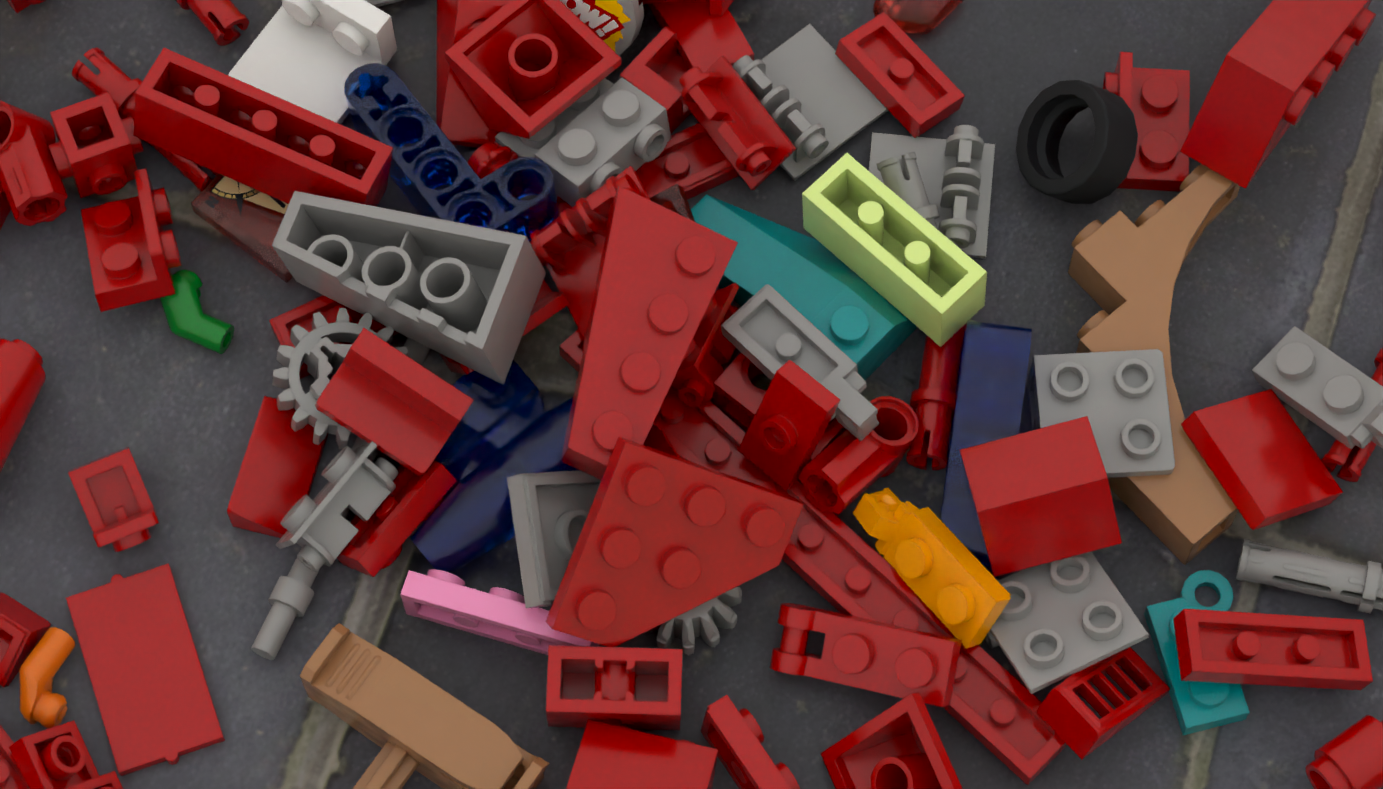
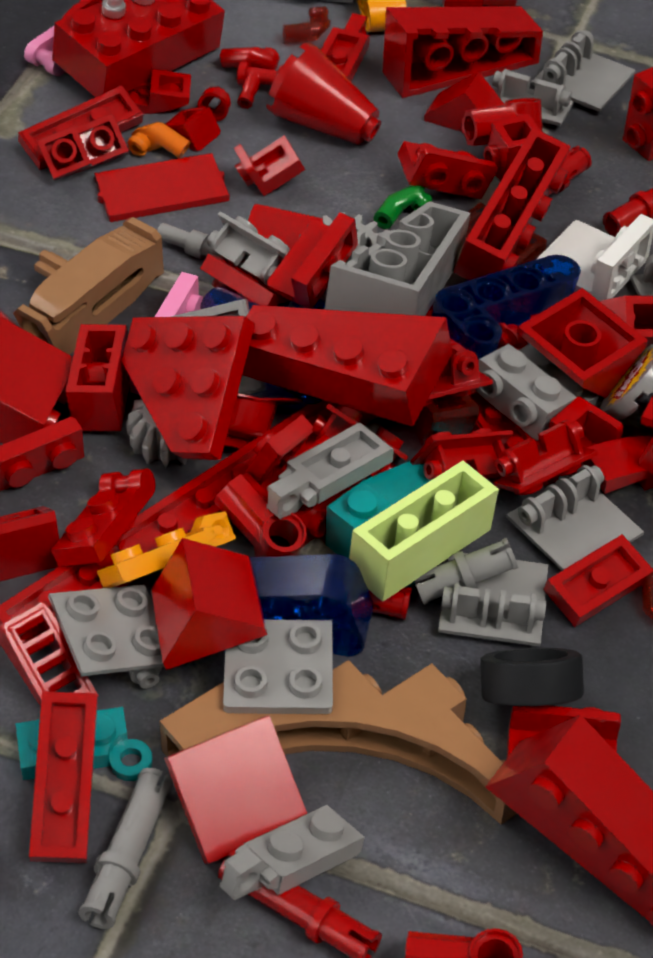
camera: 90 degrees right, 20 degrees down
none -> red hinge [410,428,513,480]

